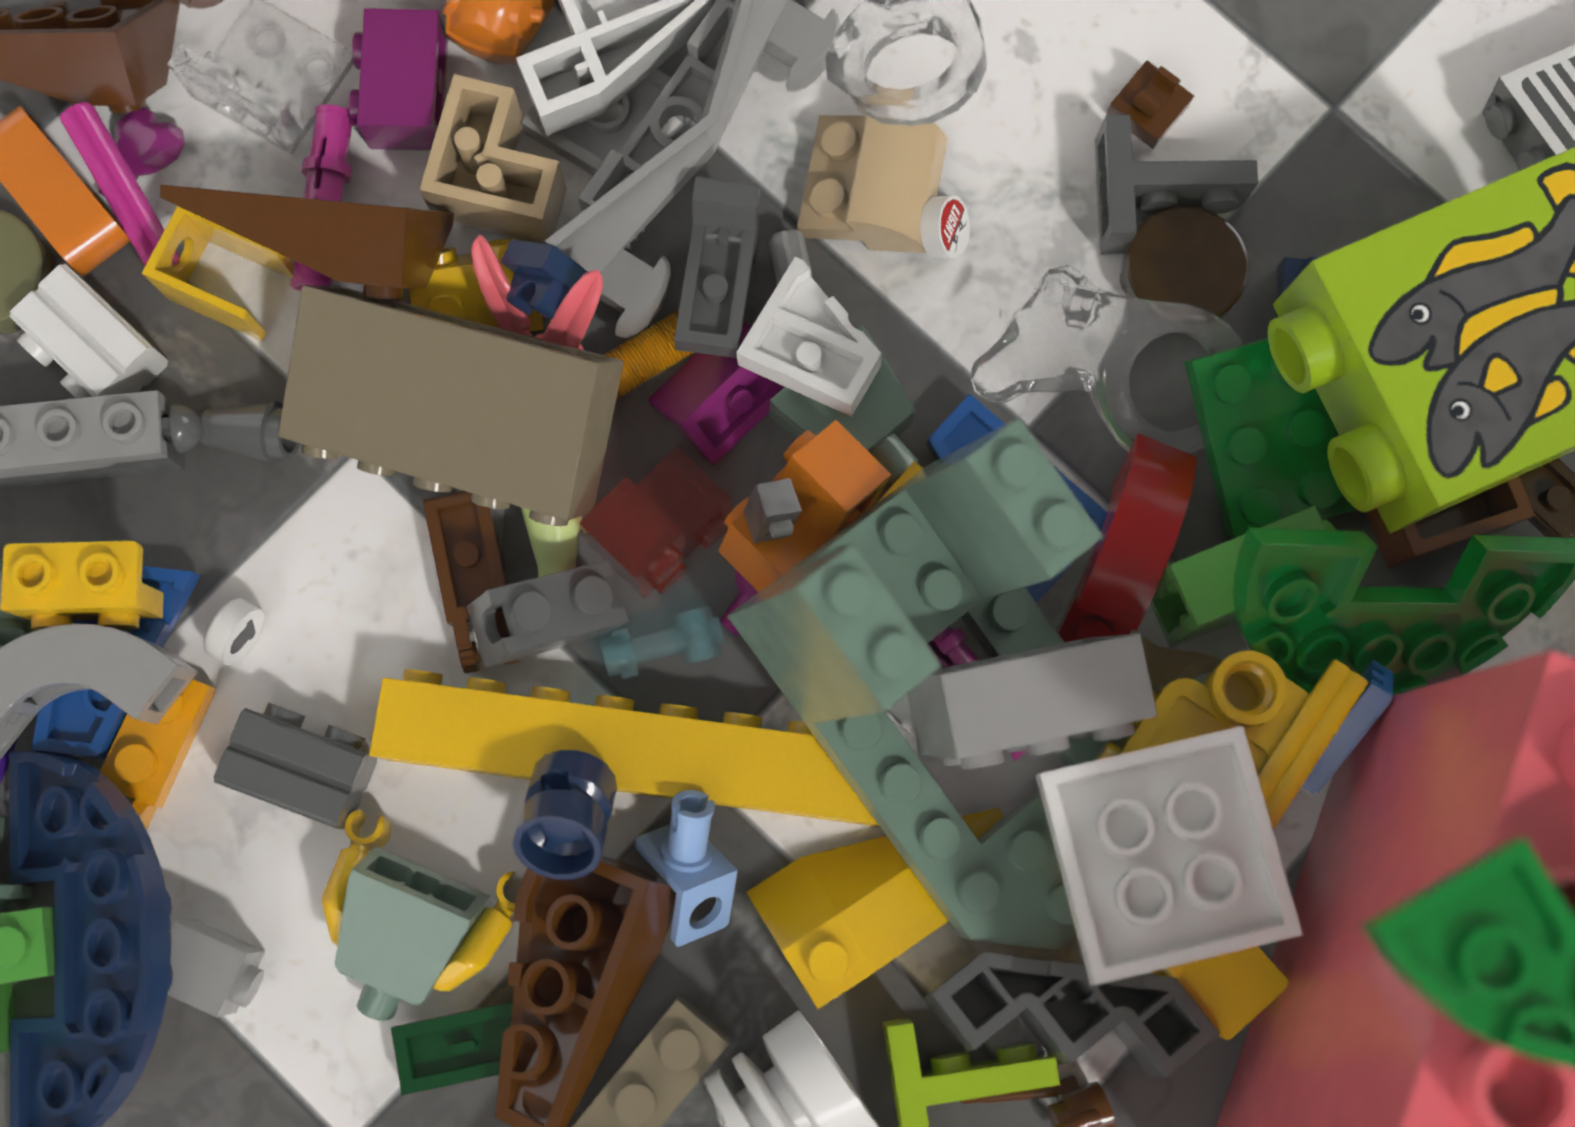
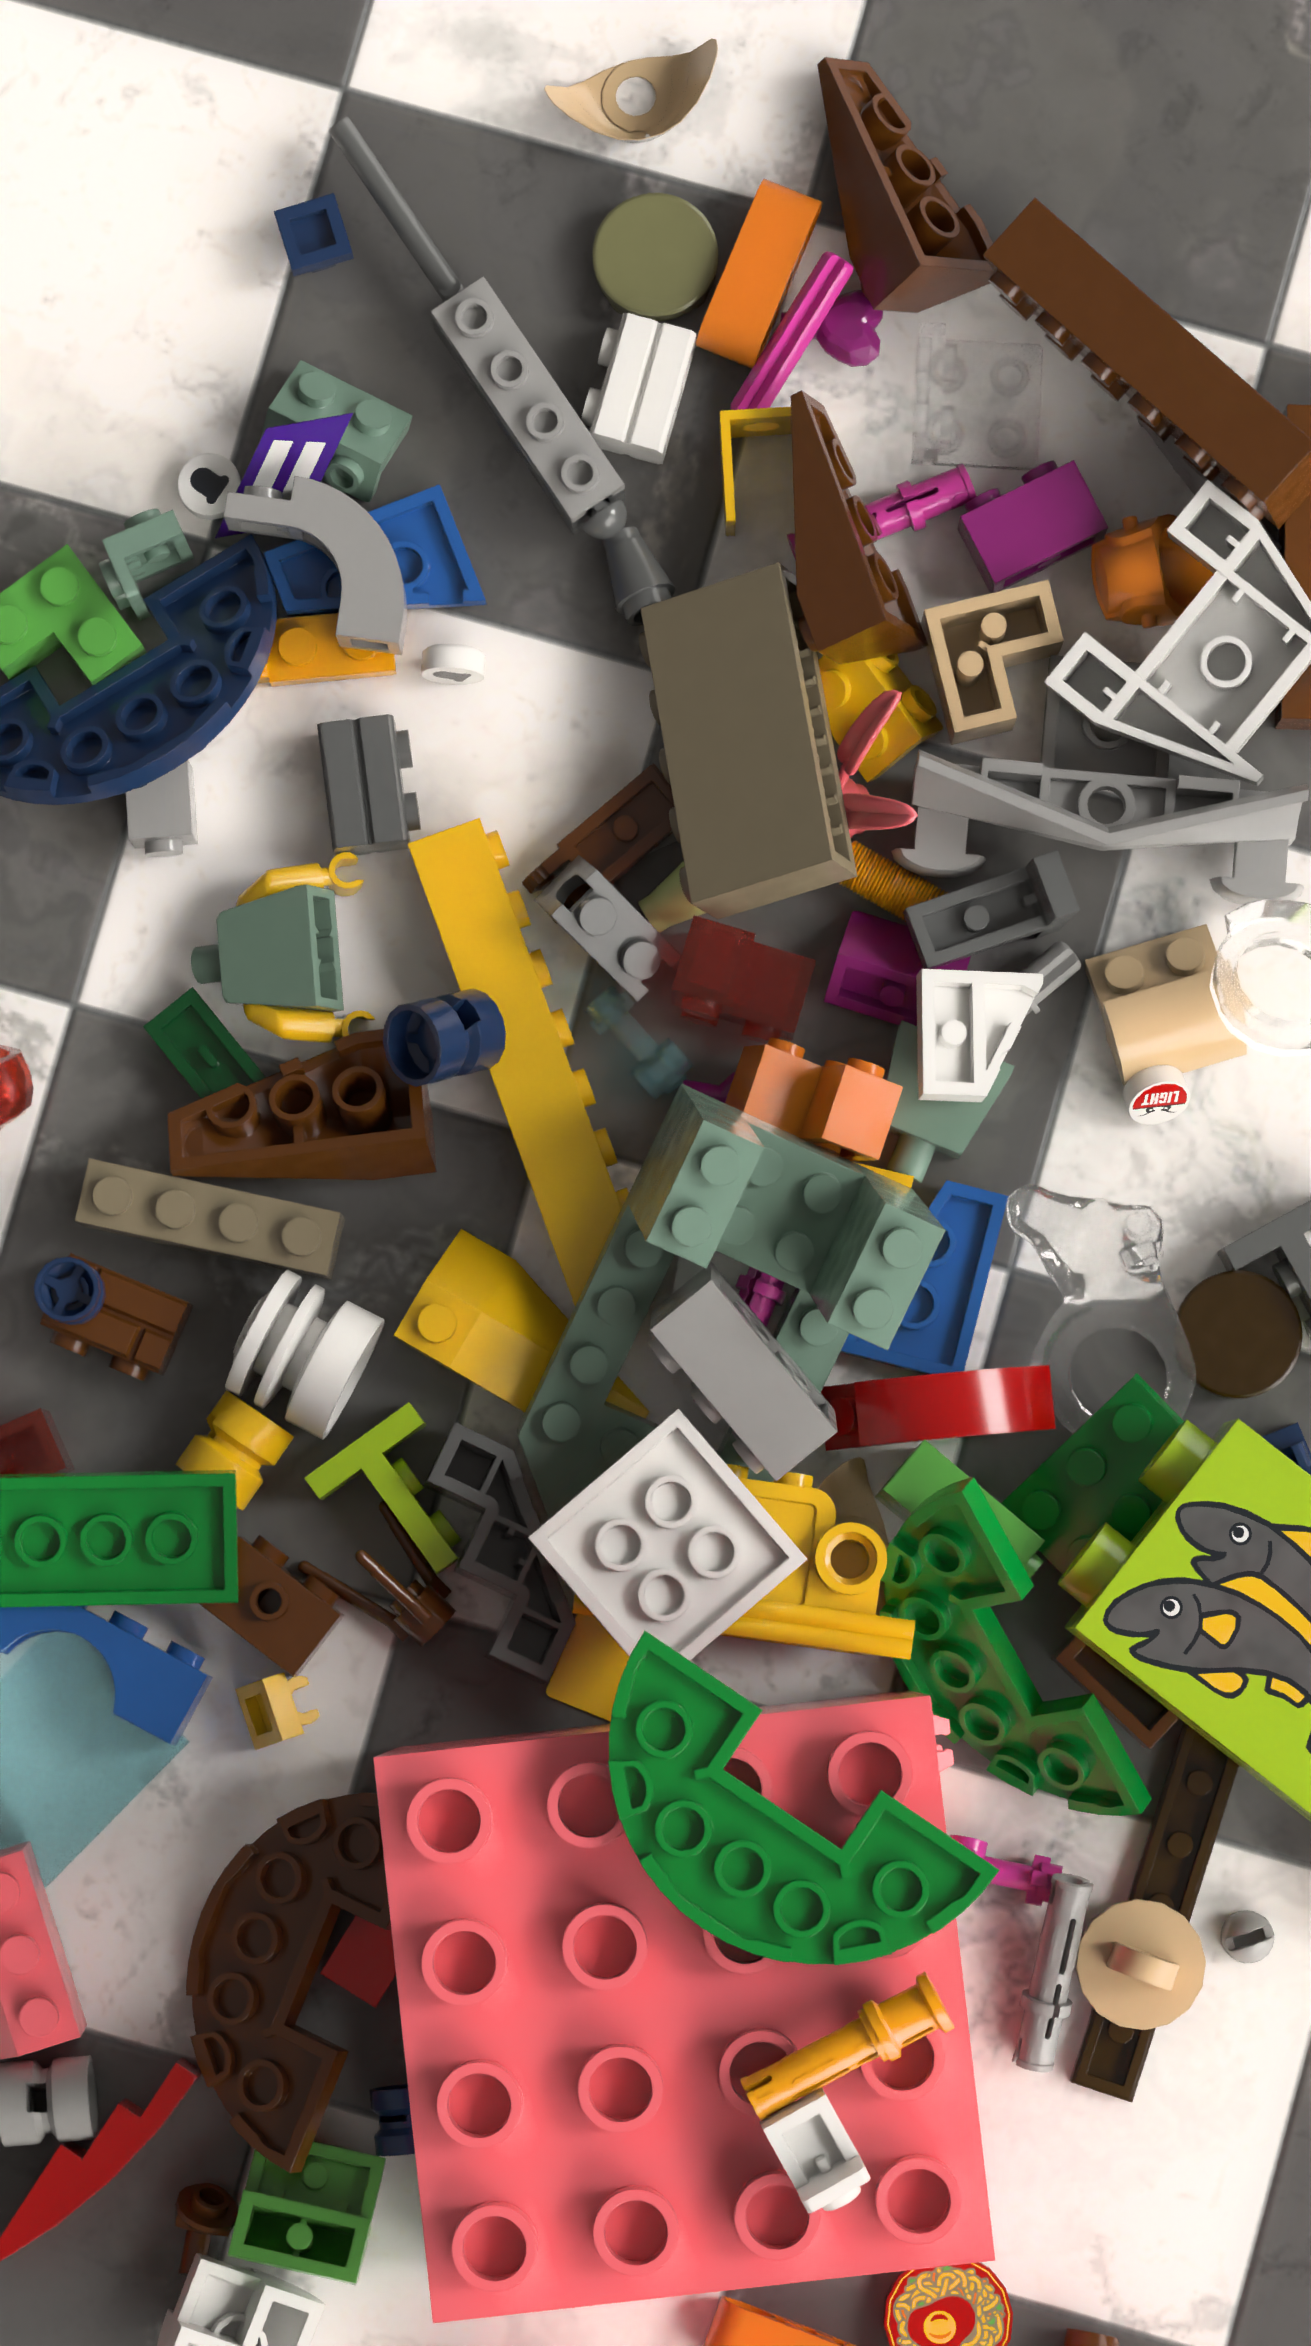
camera: 70 degrees right, 5 degrees up
yellow bracket [1,541,164,631] -> none
dark blue tile [500,239,588,319] -> none
light blue bracket [635,790,738,947] -> none
flat silver piece [744,478,801,543] -> none
blue tile [1302,659,1393,795] -> none

